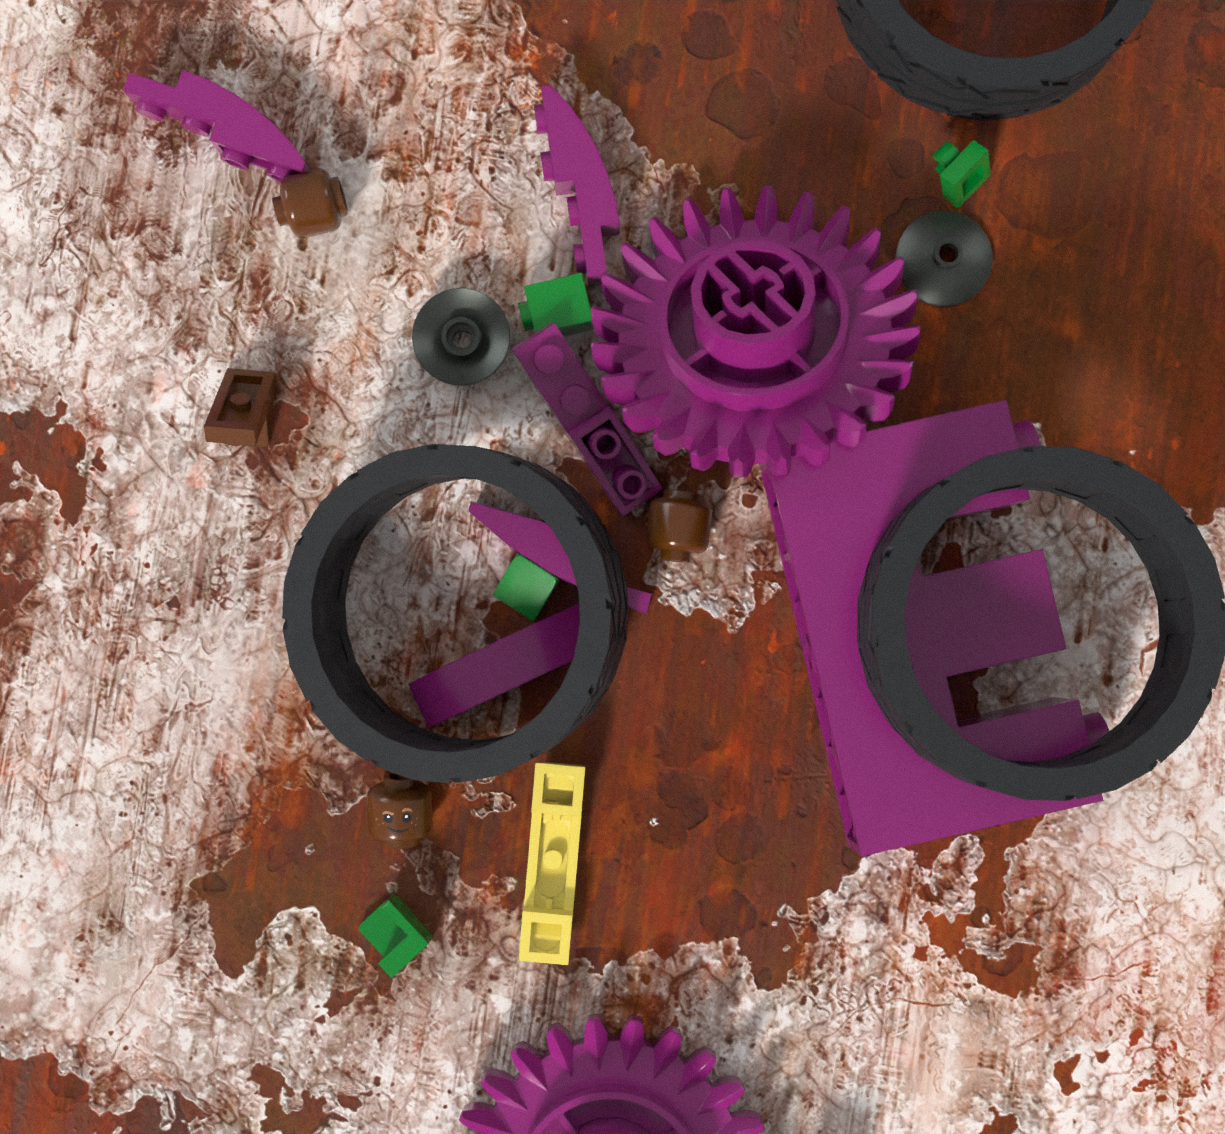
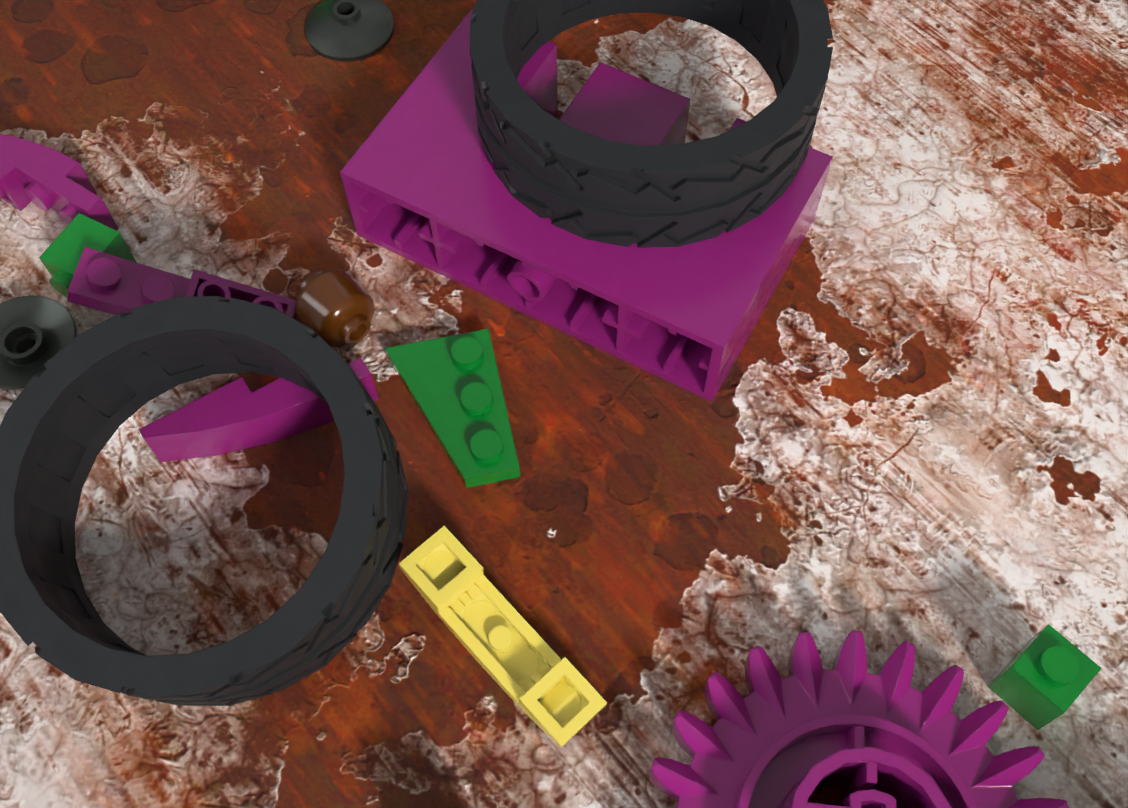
camera: 50 degrees left, 25 degrees down
reddish brown head [367,772,432,849] -> none
magenta slope [408,604,580,728] -> none
green slope [493,553,560,622] -> none
magenta gear [591,186,921,478] -> none
none -> green wing [385,328,521,488]

